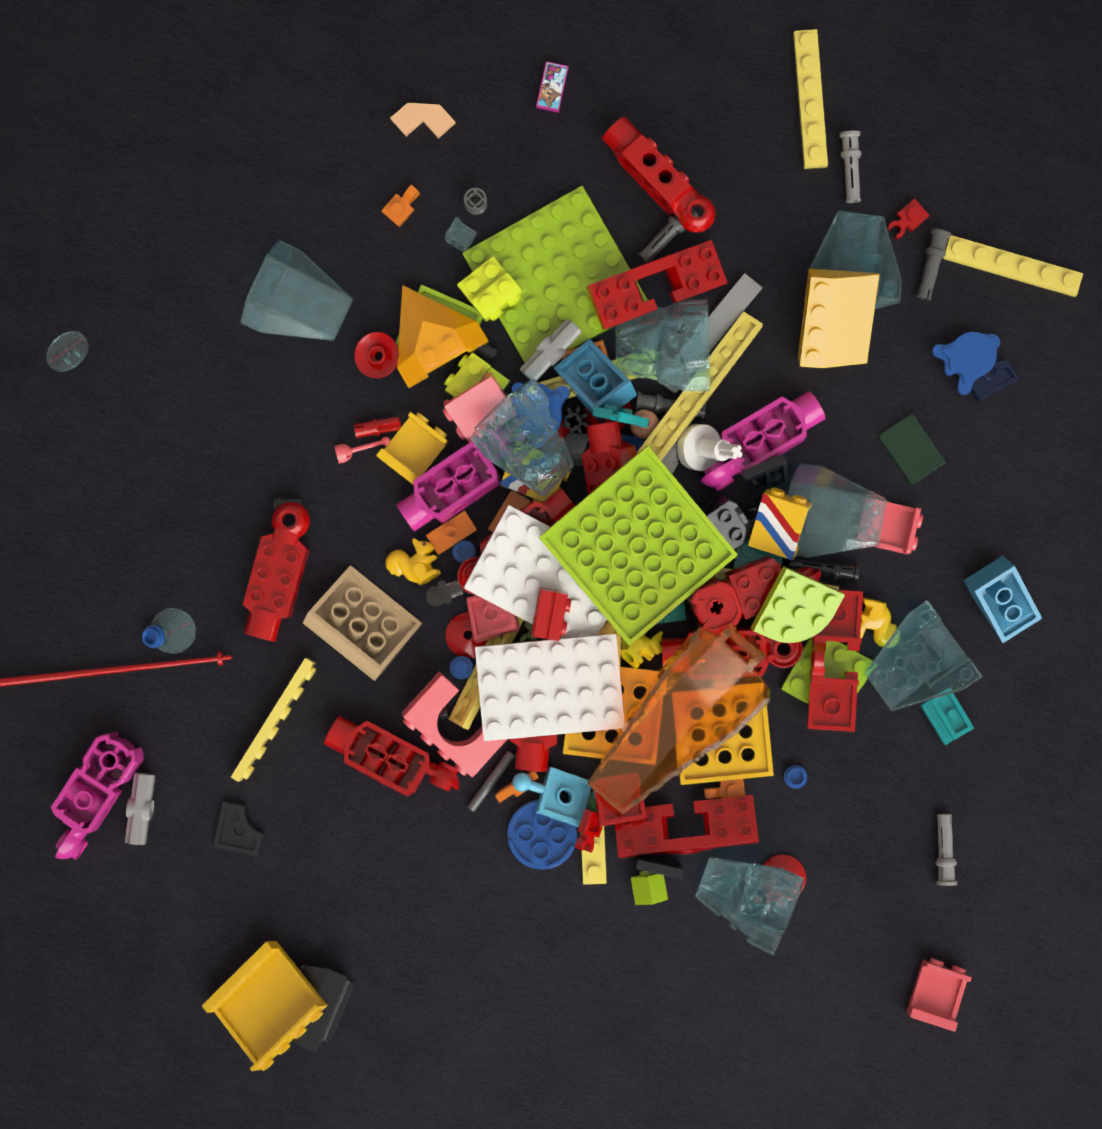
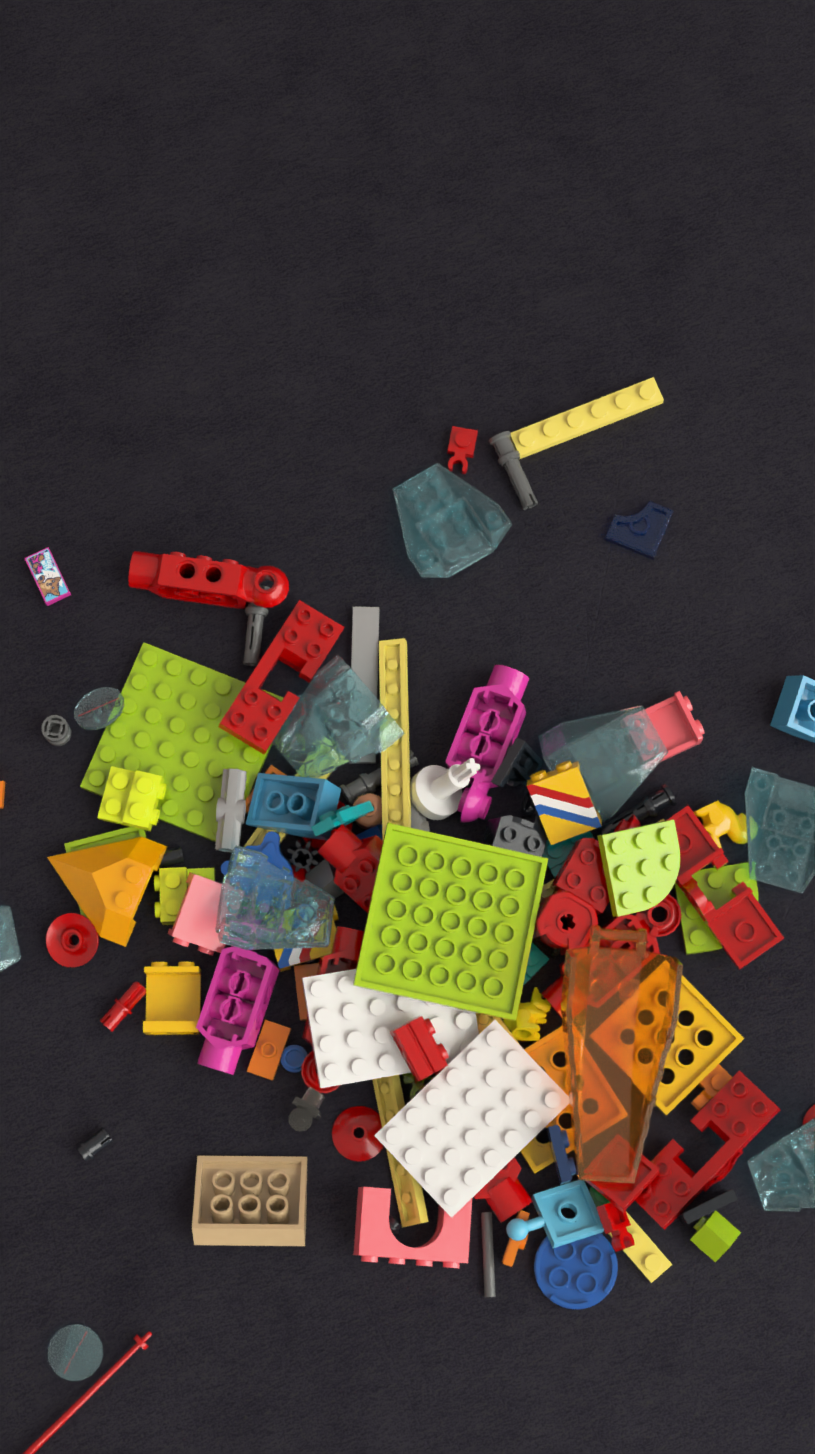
camera: 35 degrees left, 10 degrees down
blue plate [142,625,165,648] -> none
light yellow plate [231,658,316,782] -> none
red brick [243,502,310,642] -> none
red brick [324,715,459,797] -> none
coral hinge [334,437,390,464] -> none
yellow animal [385,538,441,585] -> none
clear light blue panel [445,217,477,252] -> none
blue plate [450,656,473,679] -> none
coral tile [466,595,520,643] -> none
blue plate [784,765,807,789] -> none
light yellow plate [793,29,828,169] -> none
yellow slope [798,269,879,368] -> none
light grey pin [839,131,862,203] -> none
clear green piece [878,413,946,486] -> none
blue tile [932,332,1000,395] -> none
none -> clear light blue piece [74,687,124,730]
none -> dark blue tile [546,1125,576,1185]

